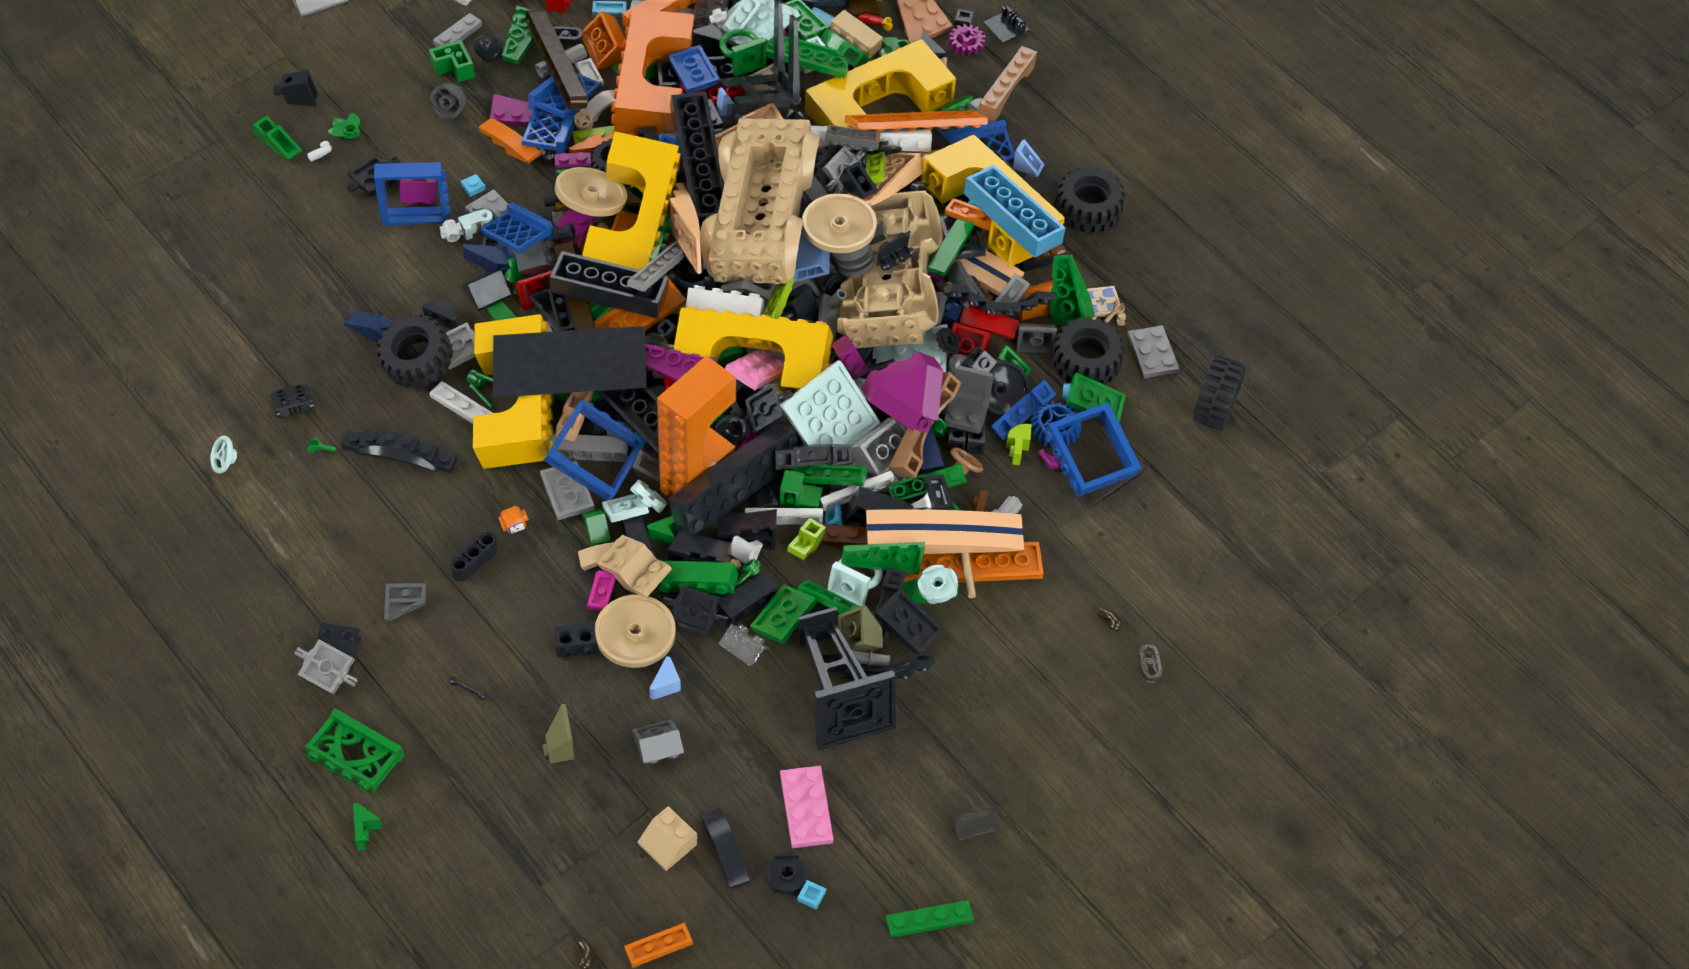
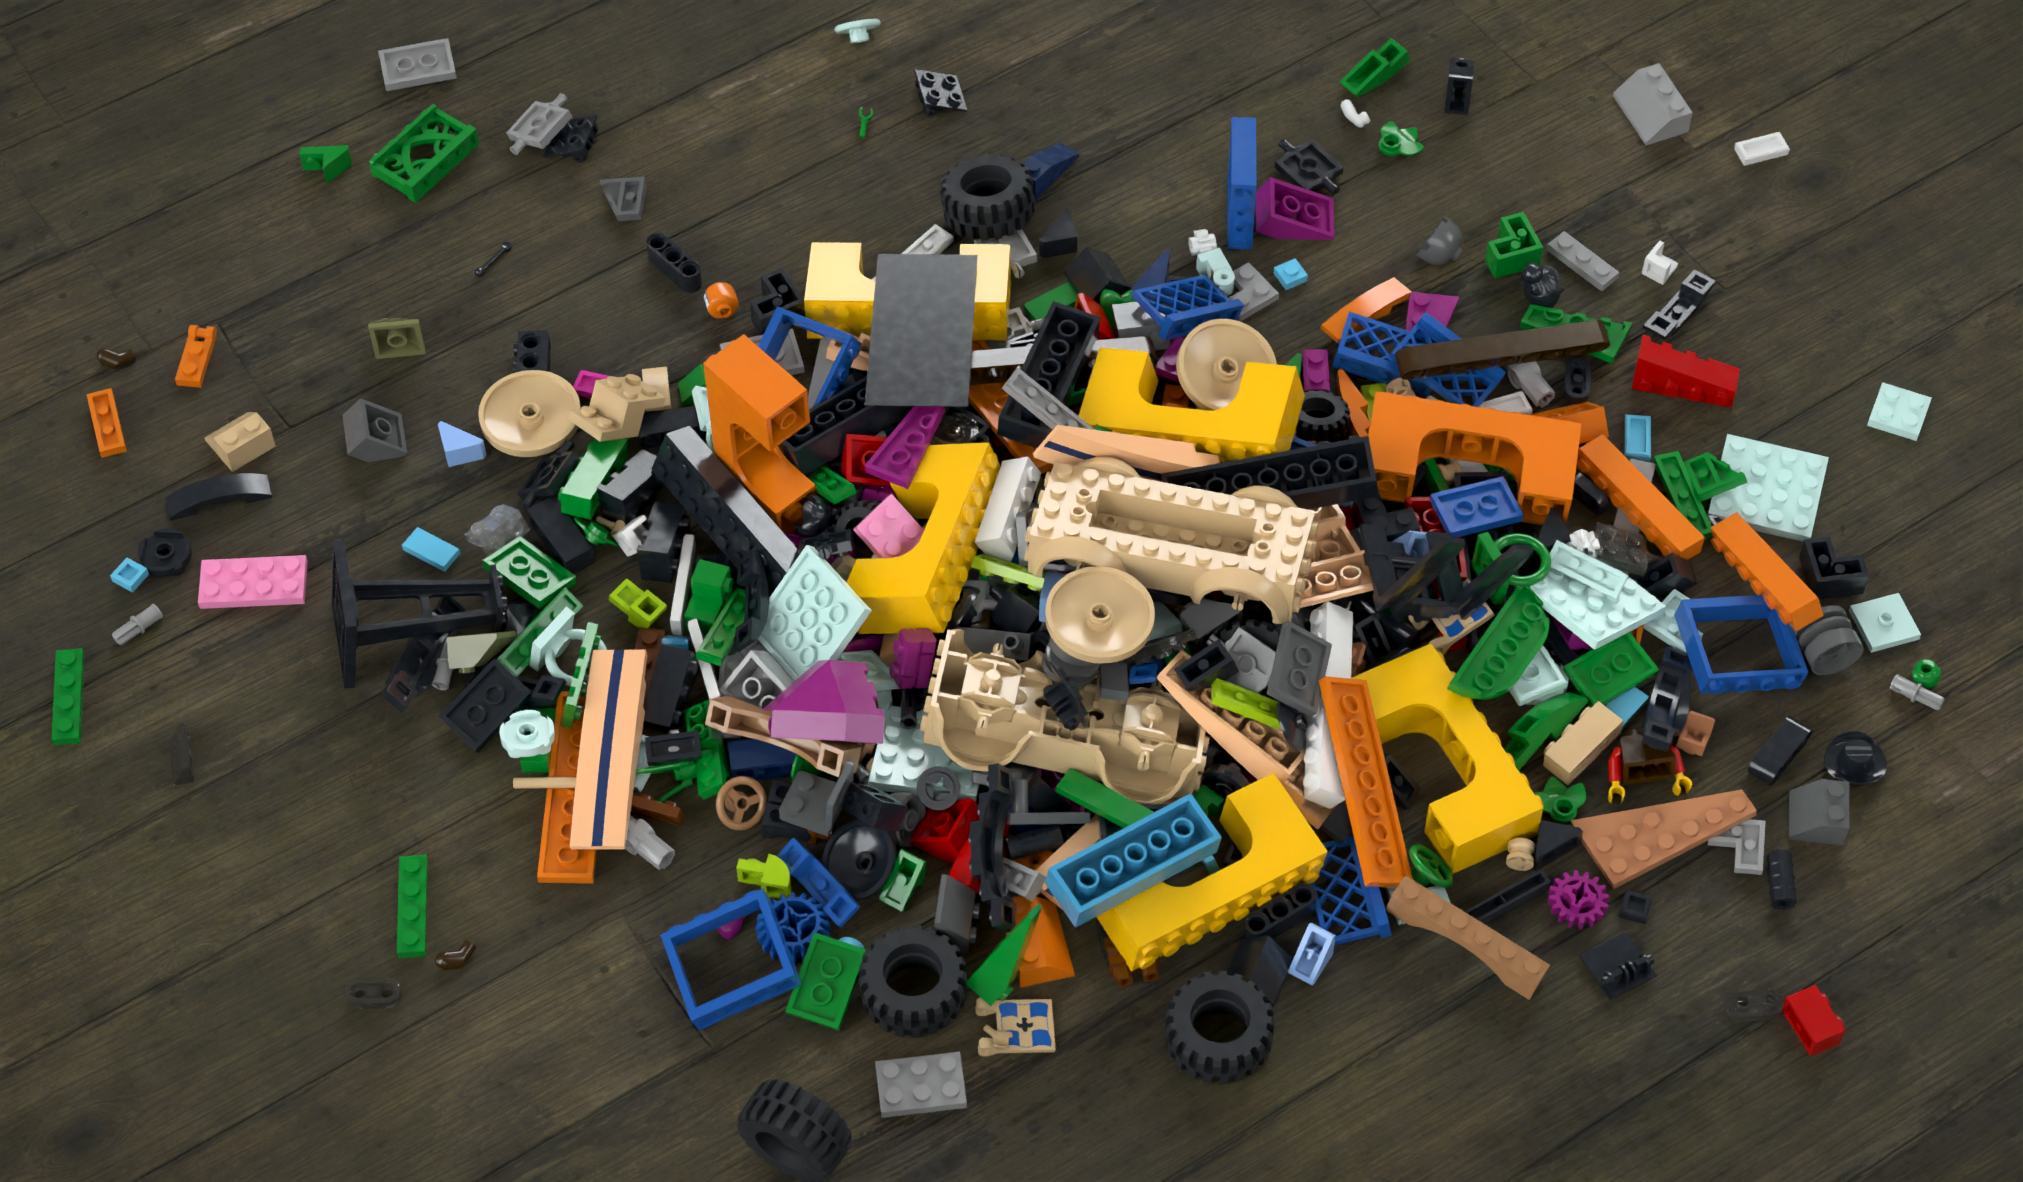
camera: 100 degrees right, 0 degrees up
black piece [341,429,458,473] -> none
black bush [553,223,576,242] -> none
none -> light grey axle [112,604,163,645]
none -> orange plate [175,325,217,388]
none -> light grey plate [378,38,456,91]
none -> green plate [397,855,428,958]
none -> medium azure tile [402,527,460,572]
none -> black brick [750,267,806,335]
none -> black piece [1464,869,1551,925]

